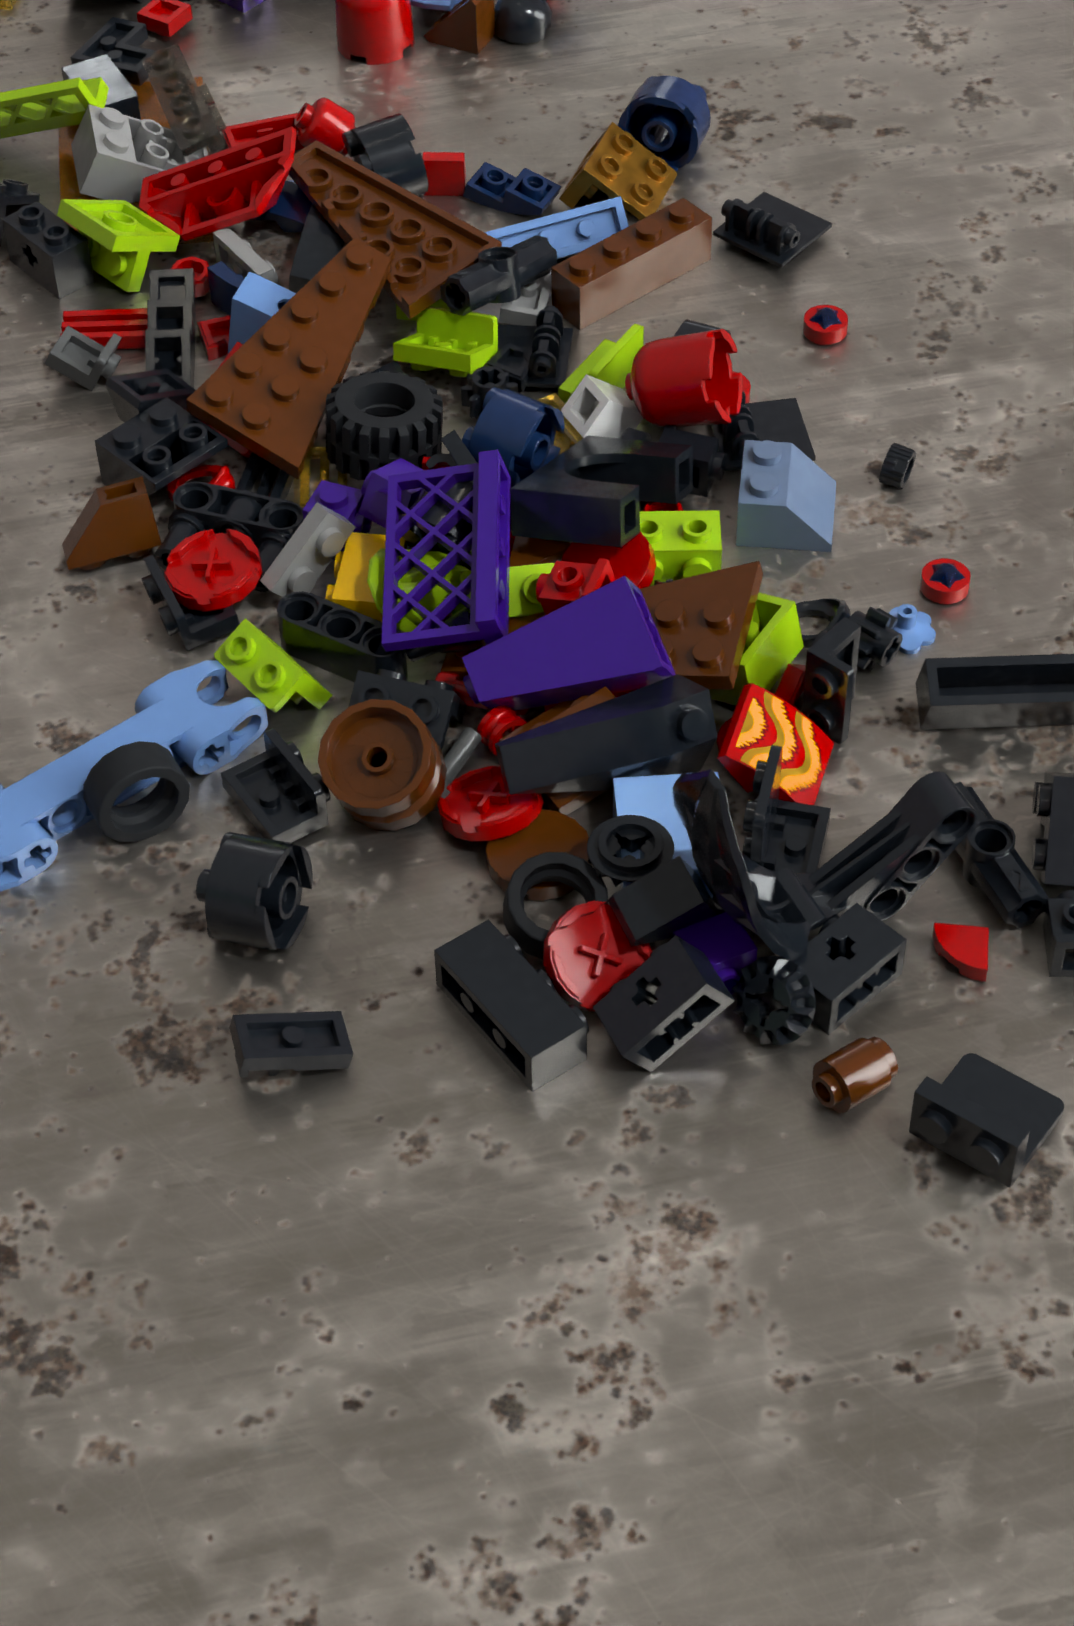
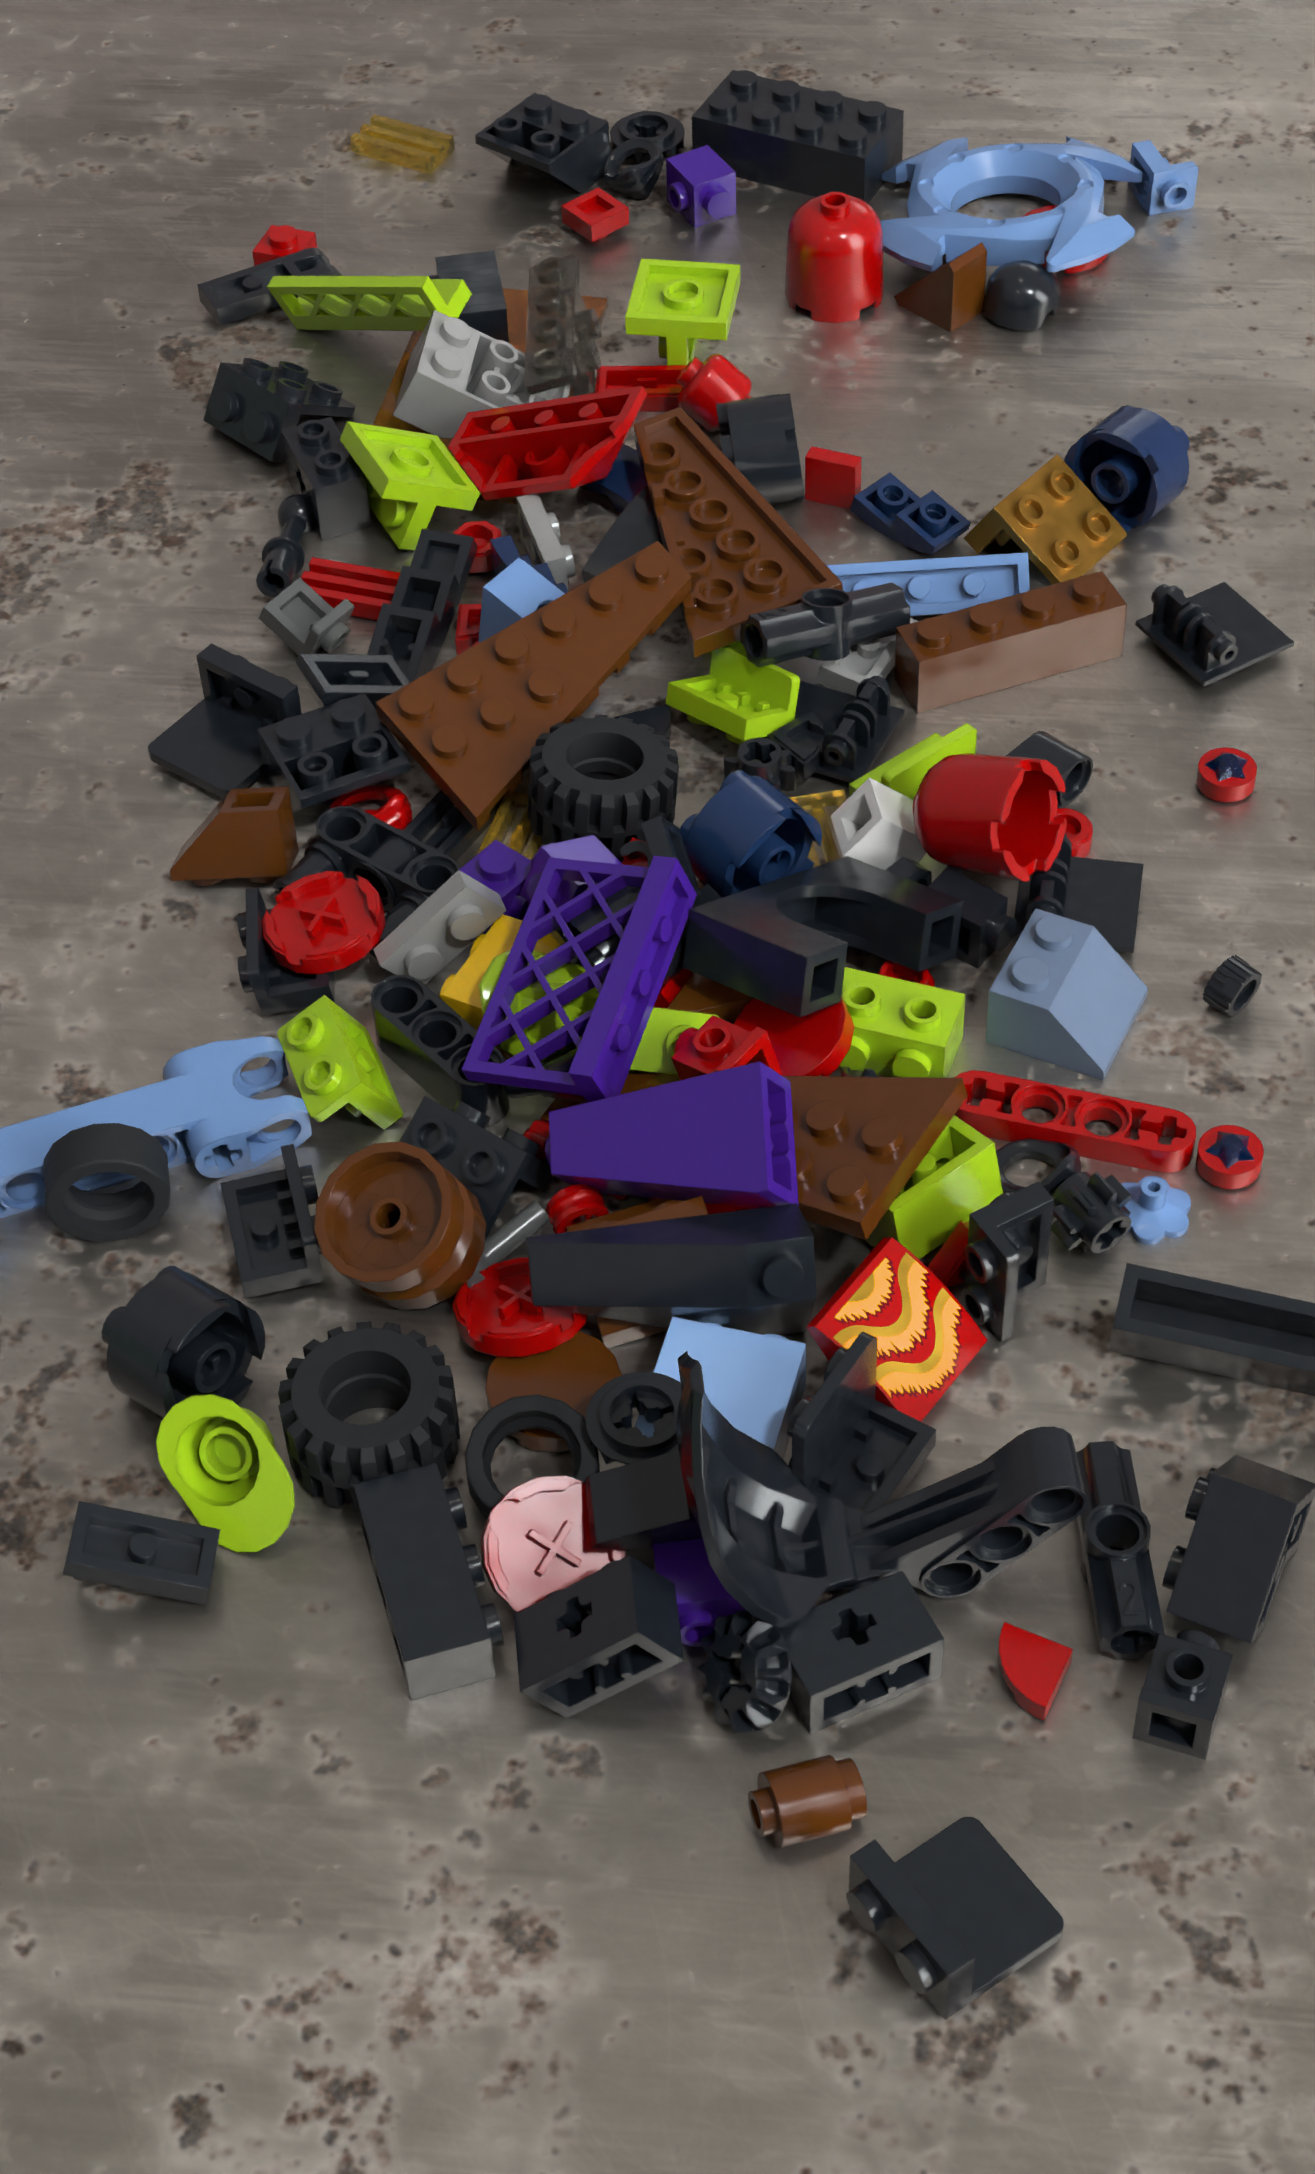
camera: 20 degrees right, 0 degrees up
black plate [70,17,161,86] -> none
none -> black bracket [148,643,302,798]
none -> lime piece [156,1394,295,1552]
none -> black pin [256,494,315,597]
none -> black tyre [278,1321,460,1512]
none -> lime bracket [625,258,741,365]
none -> red beam [954,1070,1196,1173]

